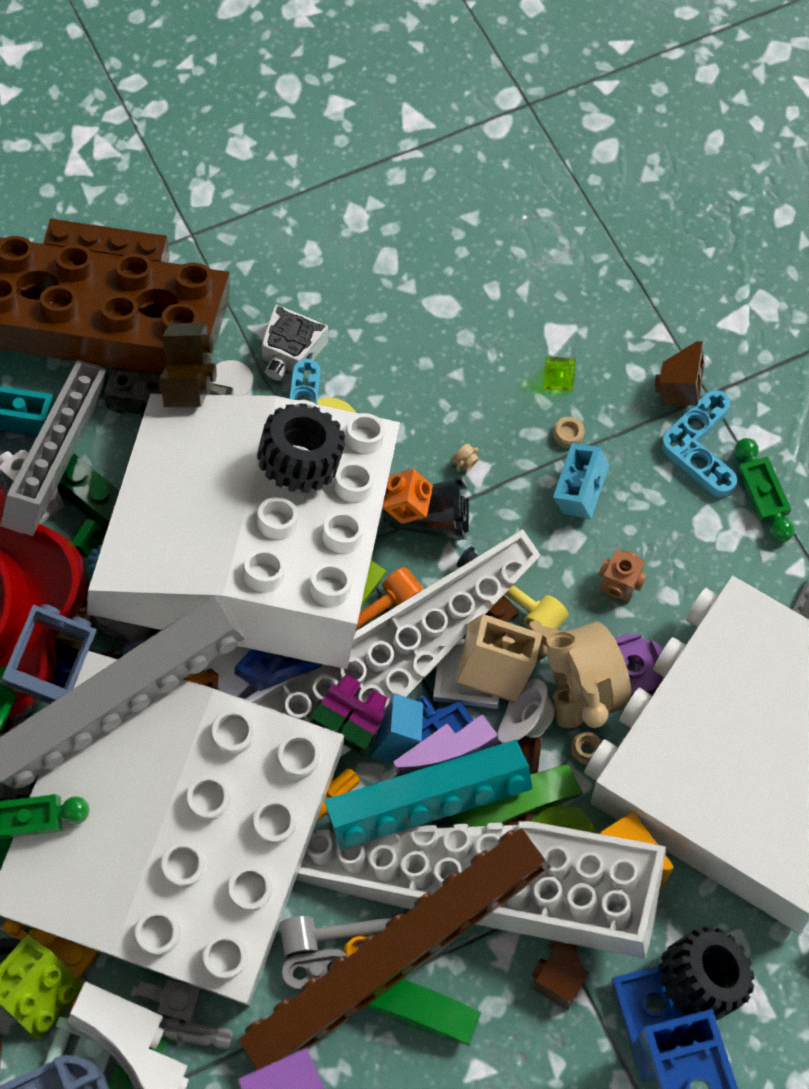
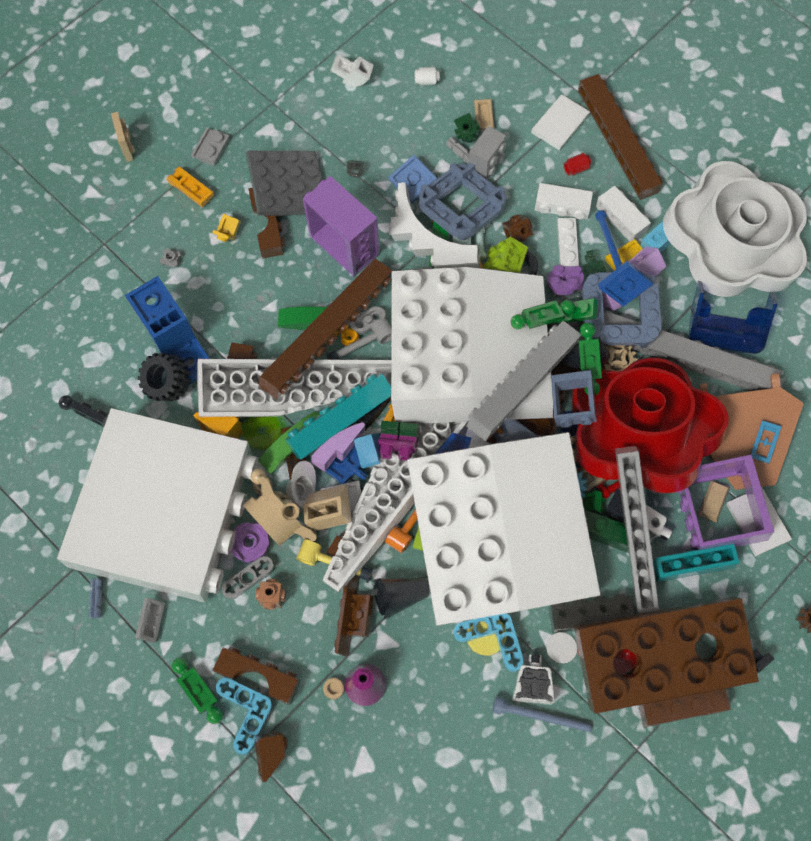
camera: 165 degrees right, 5 degrees up
dark brown brick [160,323,217,407] -> none
black tyre [257,403,345,493] -> none
orange brick [382,469,433,524] -> none
tan plate [451,443,479,471] -> none
clear neon green tile [543,356,576,391] -> none
medium azure brick [553,443,610,519] -> none
none -> reddish brown arch [212,646,300,705]
none -> light grey beam [222,556,274,600]
none -> reddish brown bracket [334,575,374,656]
none -> magenta cone [345,664,386,706]
none -> sand blue piece [492,696,592,732]
none -> black brick [604,489,624,523]

